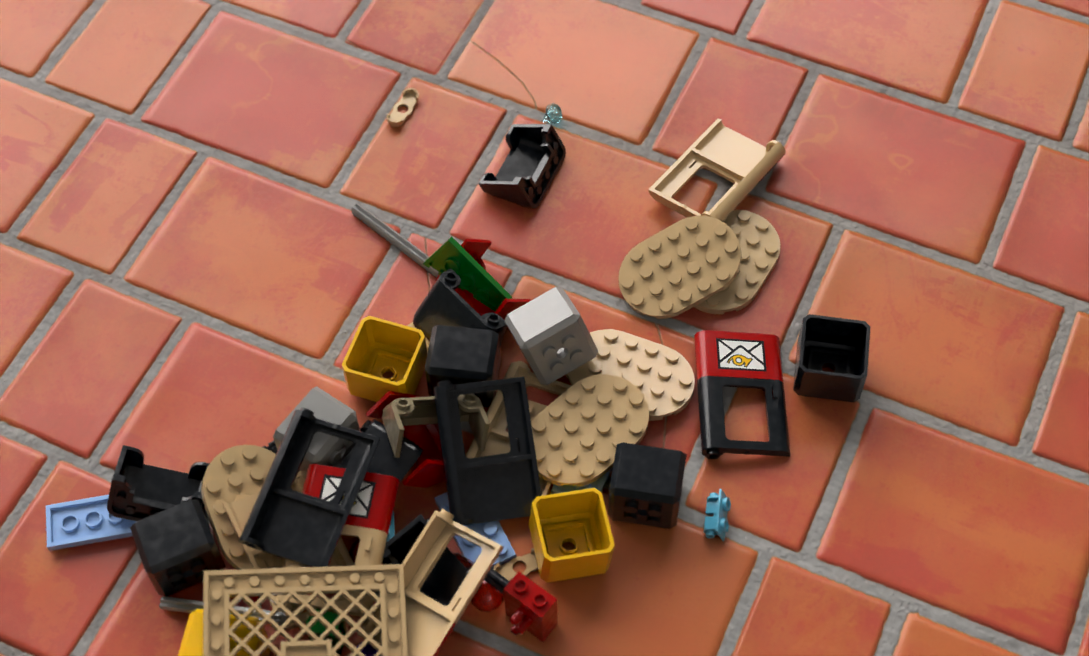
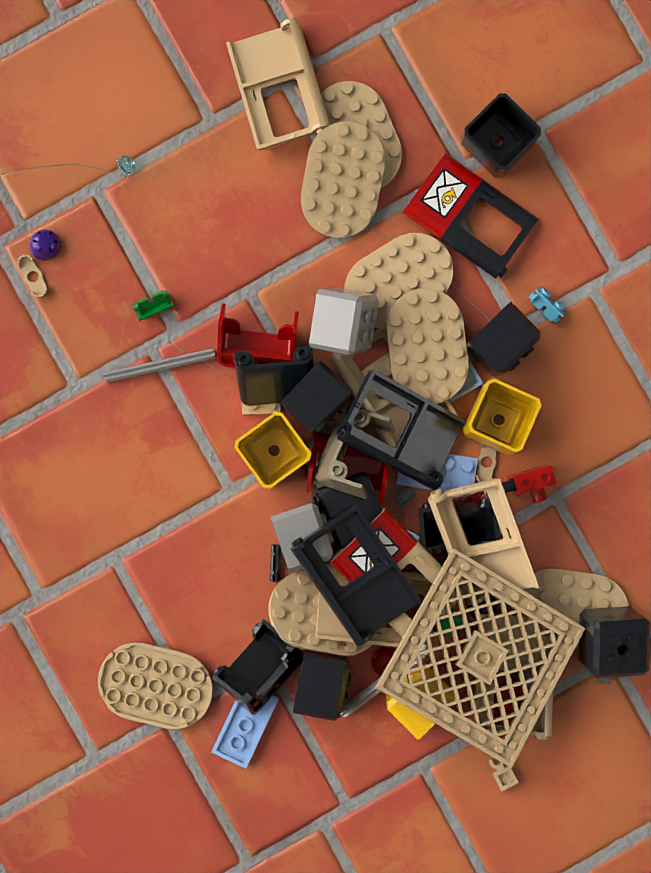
camera: 55 degrees left, 30 degrees up
green wing [423,236,512,311] -> none
black windscreen [478,124,566,208] -> none
none -> dark purple helmet [29,229,61,261]
none -> tan plate [98,642,213,729]
none -> green hinge [132,290,174,321]
none -> clear light blue plate [394,486,416,508]

